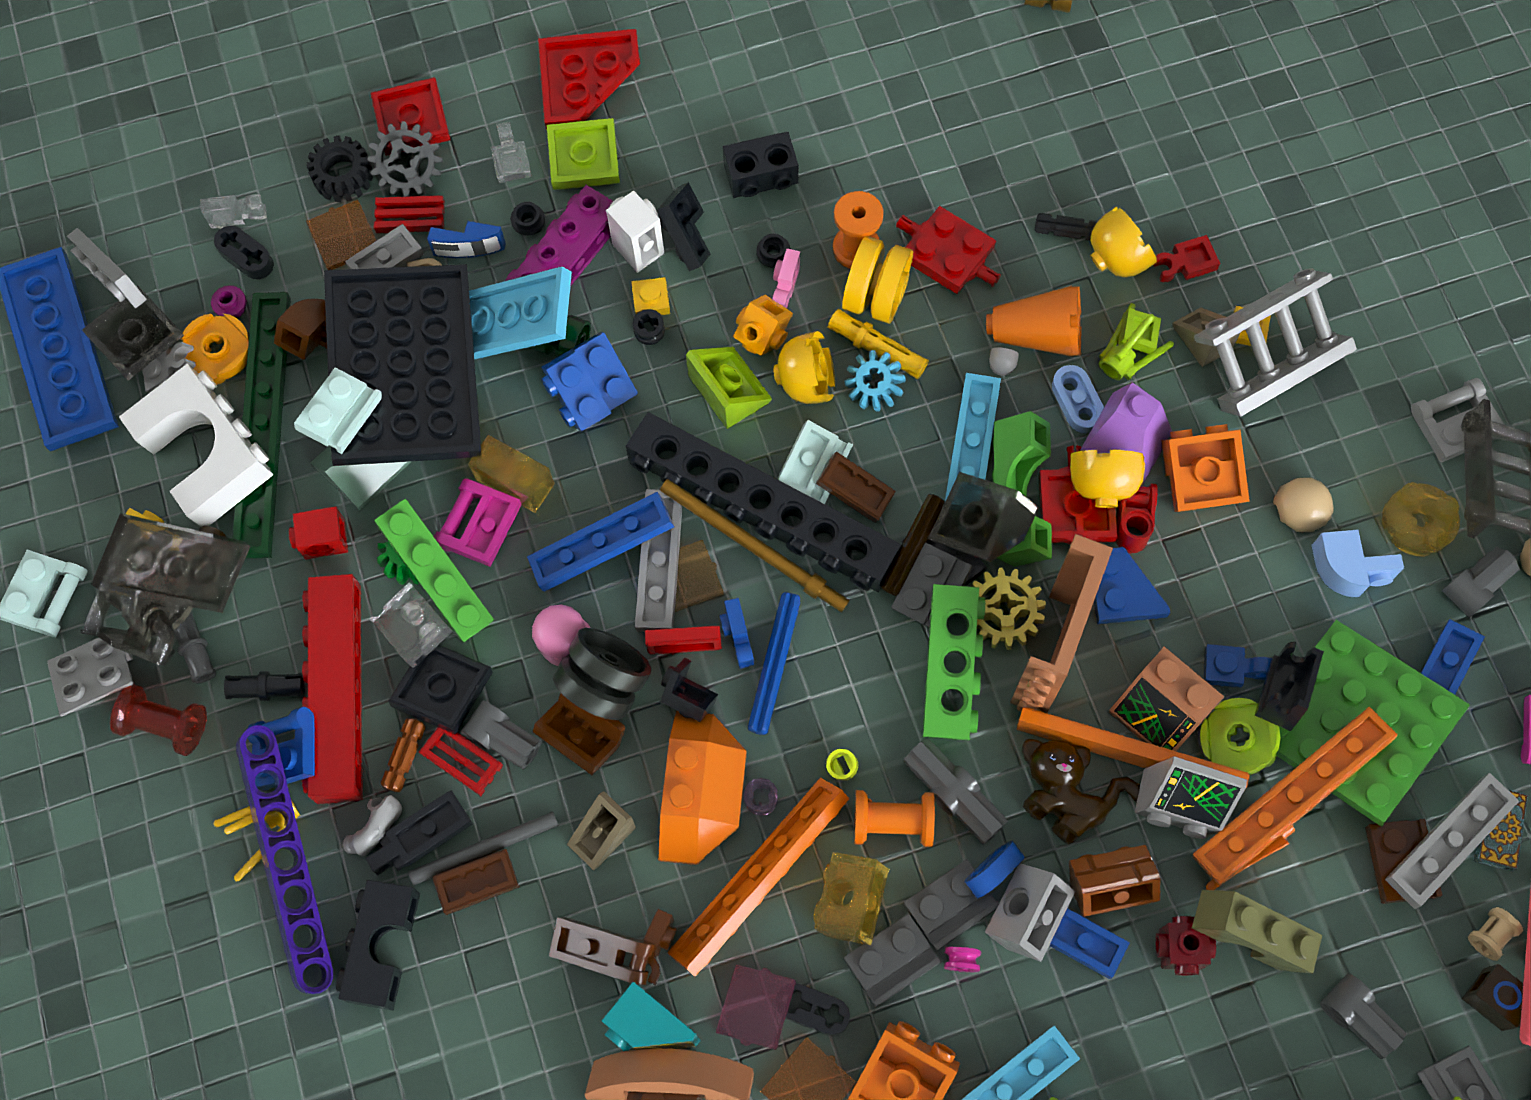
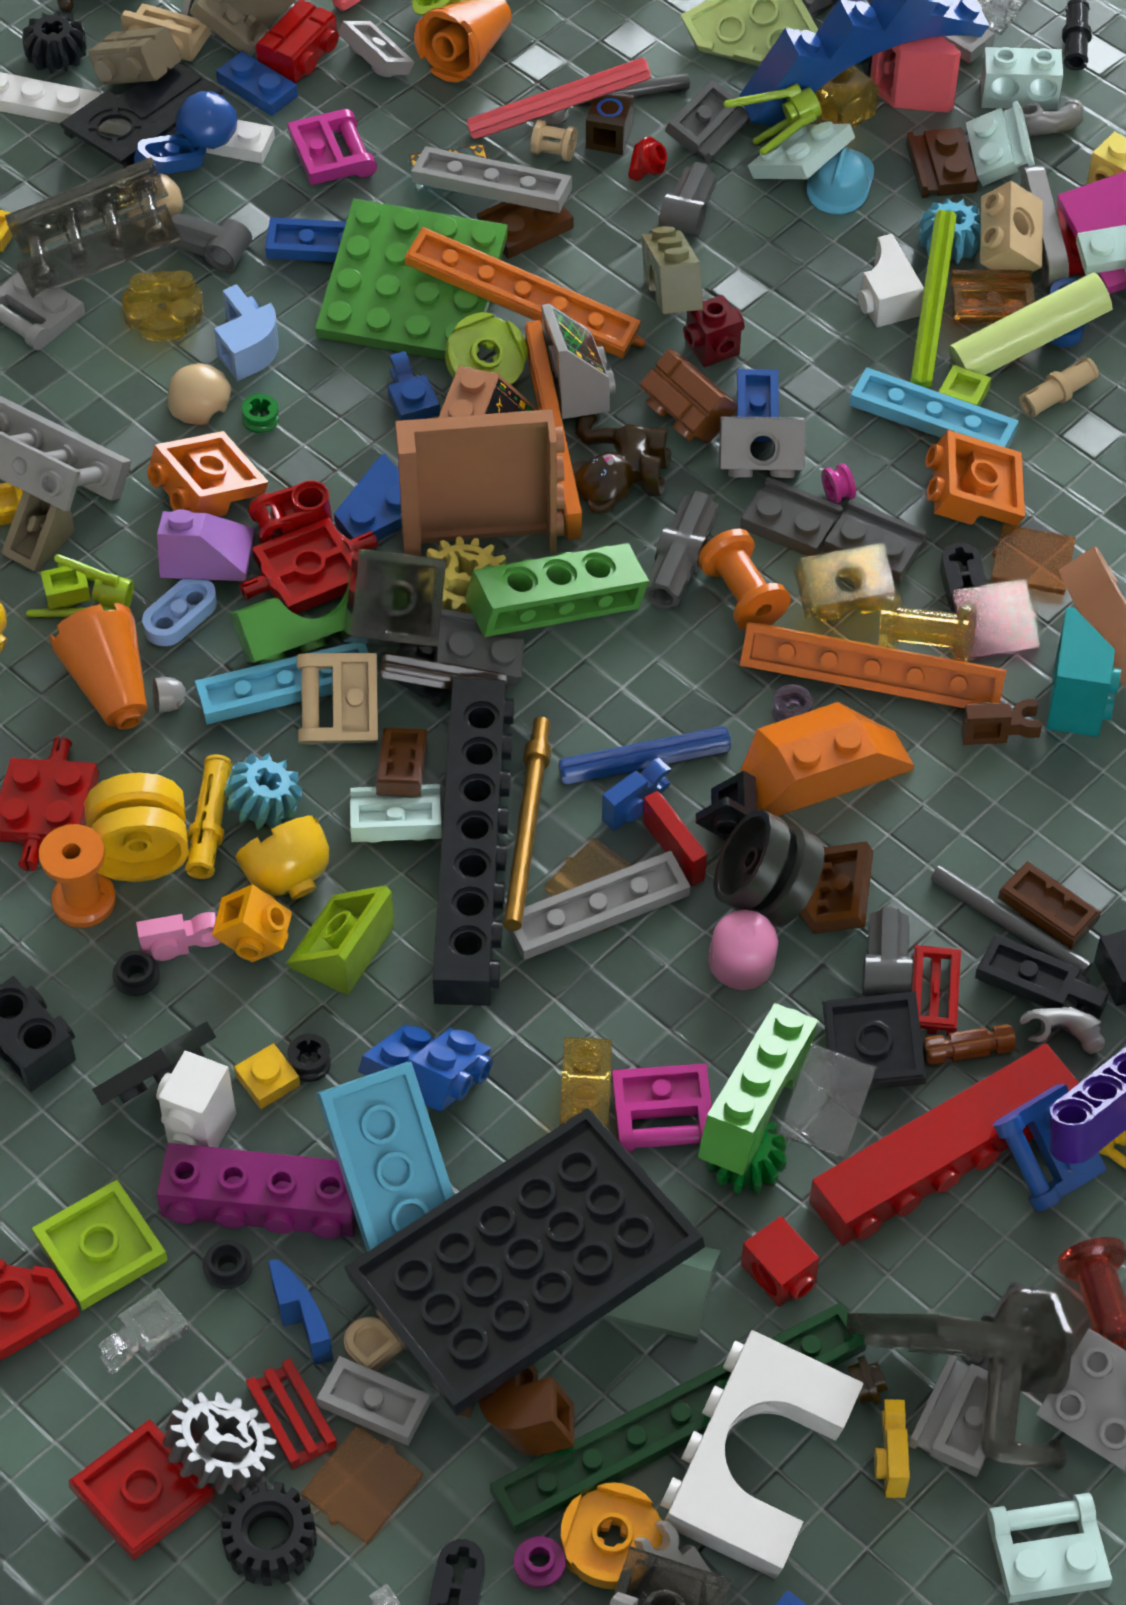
camera: 120 degrees left, 15 degrees down
black pin [224,671,305,701] -> none
light aqua plate [294,368,382,454] -> none
blue plate [527,492,674,592] -> none
plate [549,917,655,985] -> none
dark tan slope [567,791,636,870] -> none
neon yellow hinge [826,749,858,781] -> none
blue beam [964,841,1025,898] -> none
yellow cylinder [1070,450,1145,508] -> none
black hinge [1255,642,1324,731] -> none
none -> green bush [241,393,279,433]
none -> tan plate [297,653,378,745]
none -> red plate [628,136,667,181]
none -> clear yellow piece [879,592,977,662]

